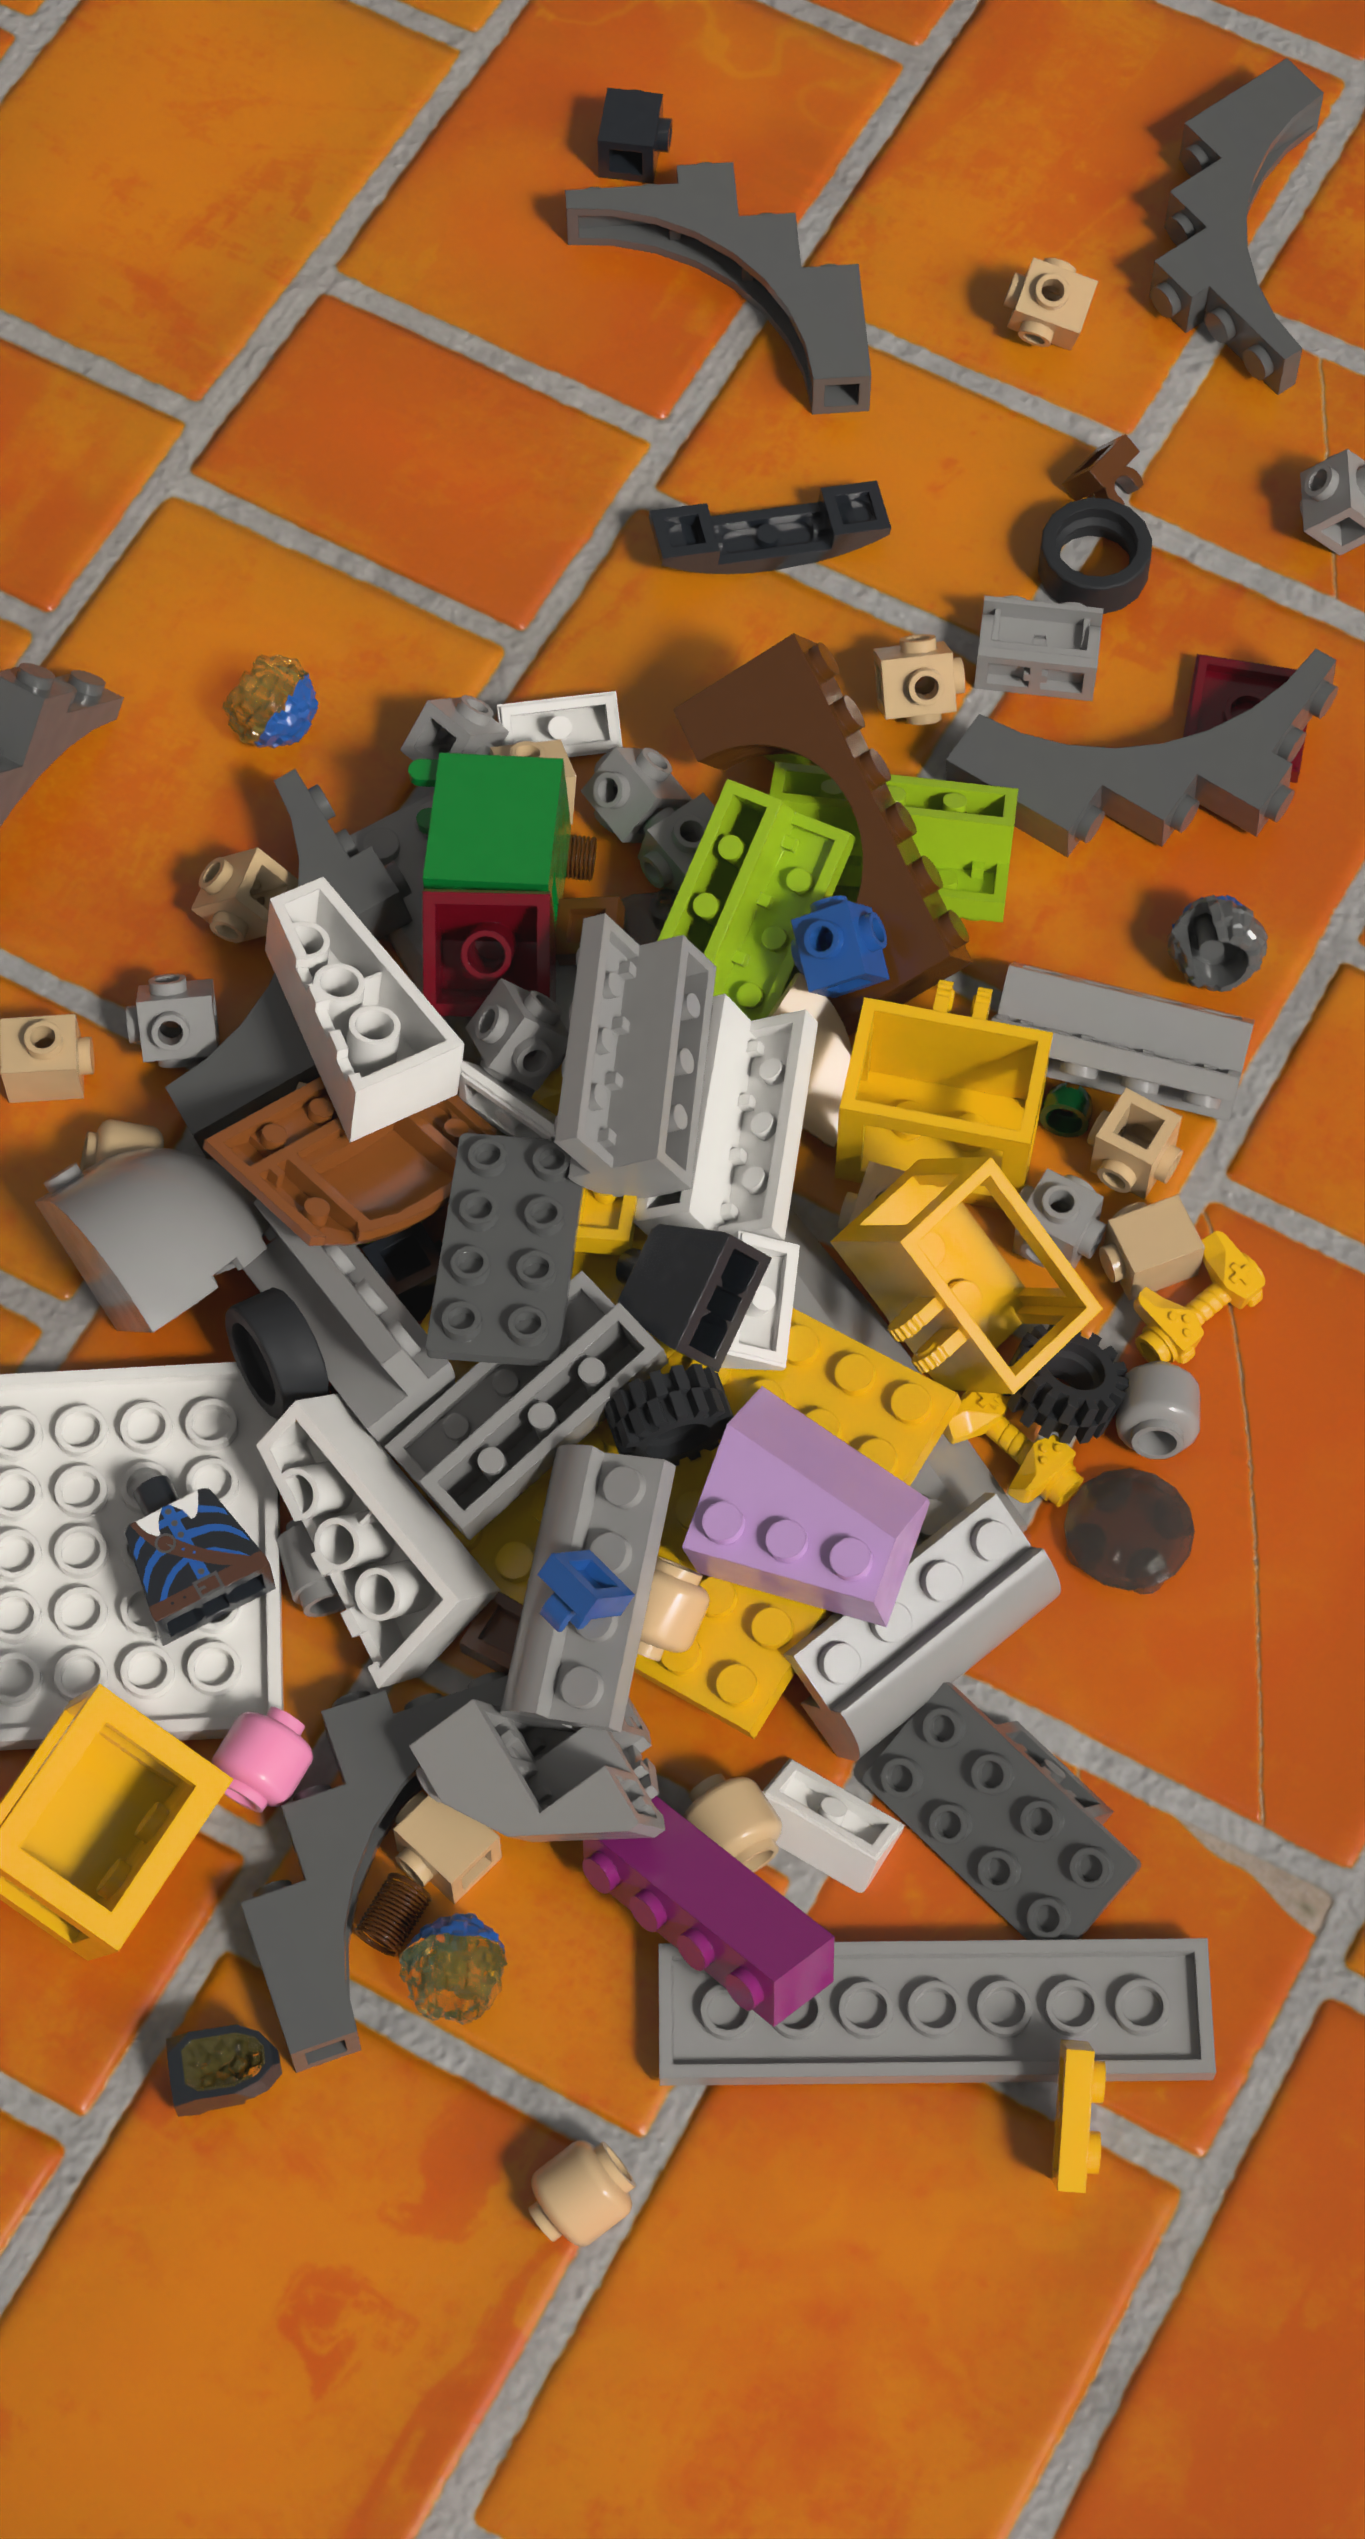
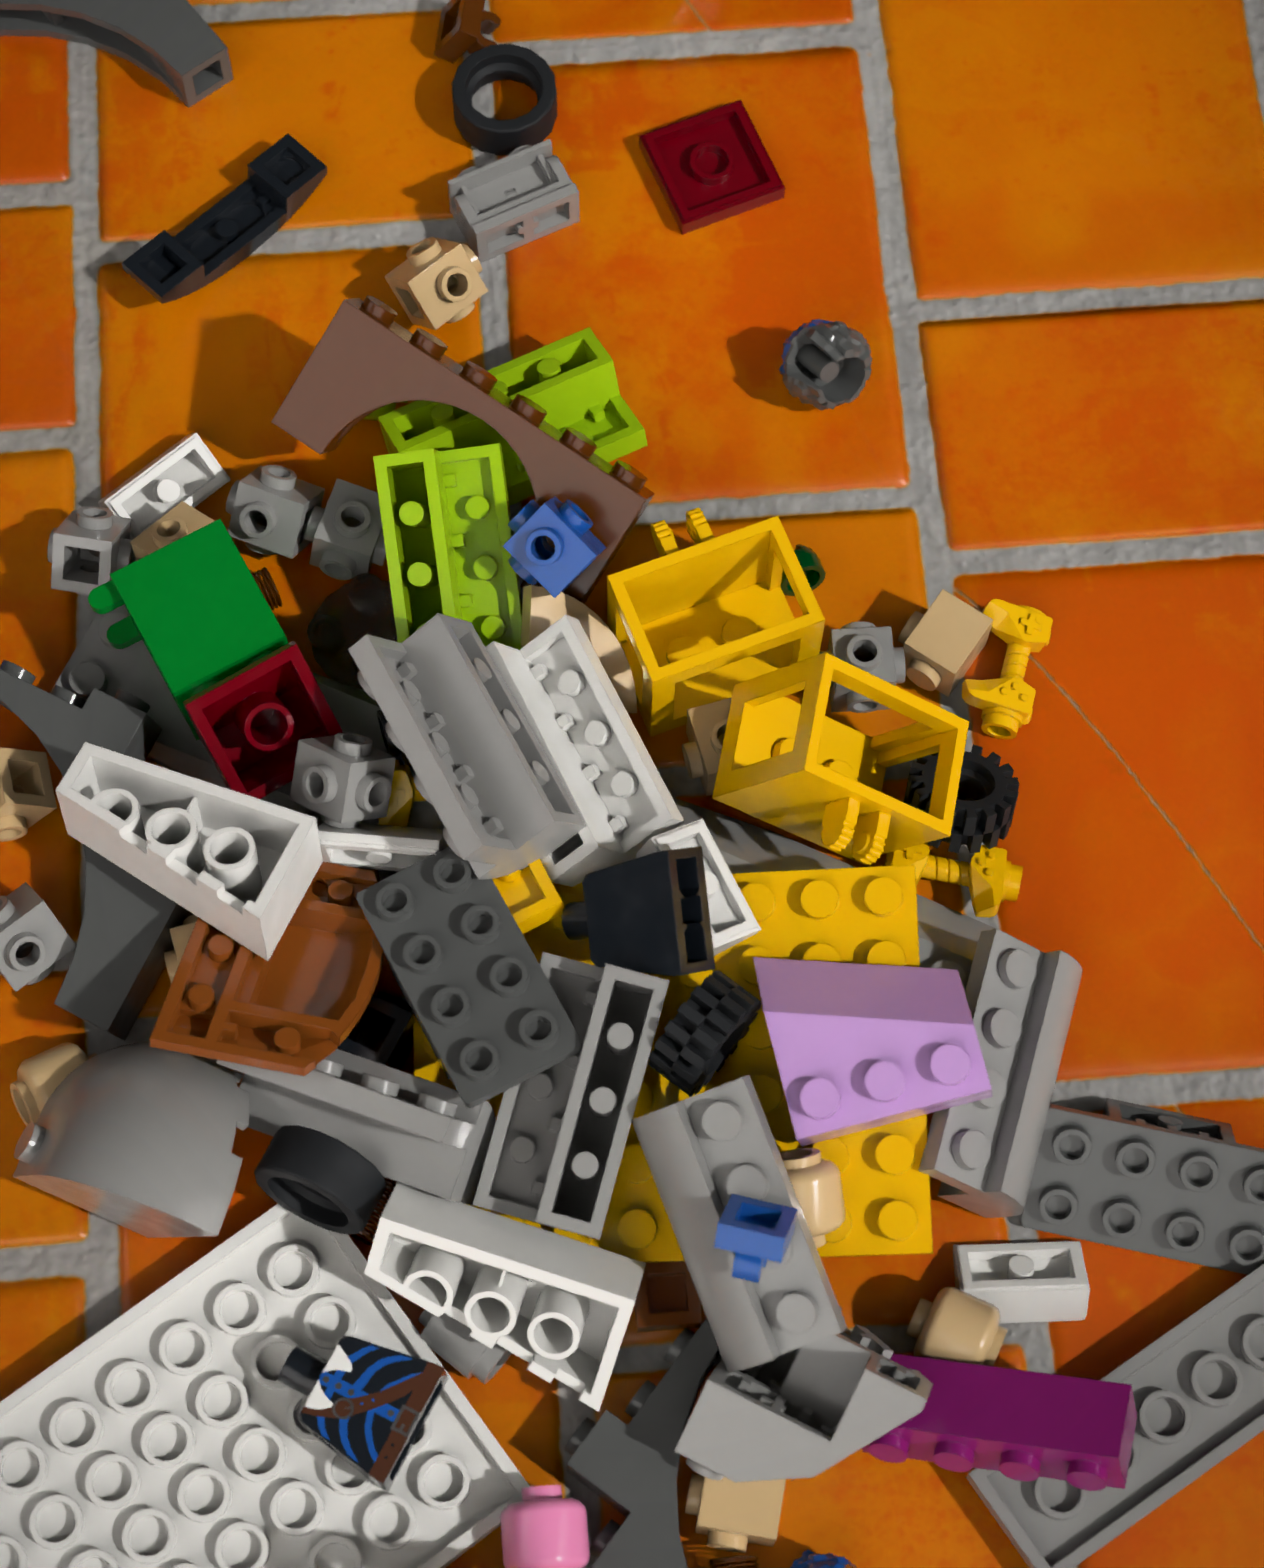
camera: 35 degrees left, 5 degrees up
reddish brown tile [555,896,625,966] -> none
dark grey arch [946,649,1338,857] -> none
light grey brick [991,962,1255,1121] -> none
clear smoke dish [1064,1468,1195,1595] -> none
tan brick [1087,1088,1183,1199] -> none
light grey head [1115,1361,1201,1459] -> none

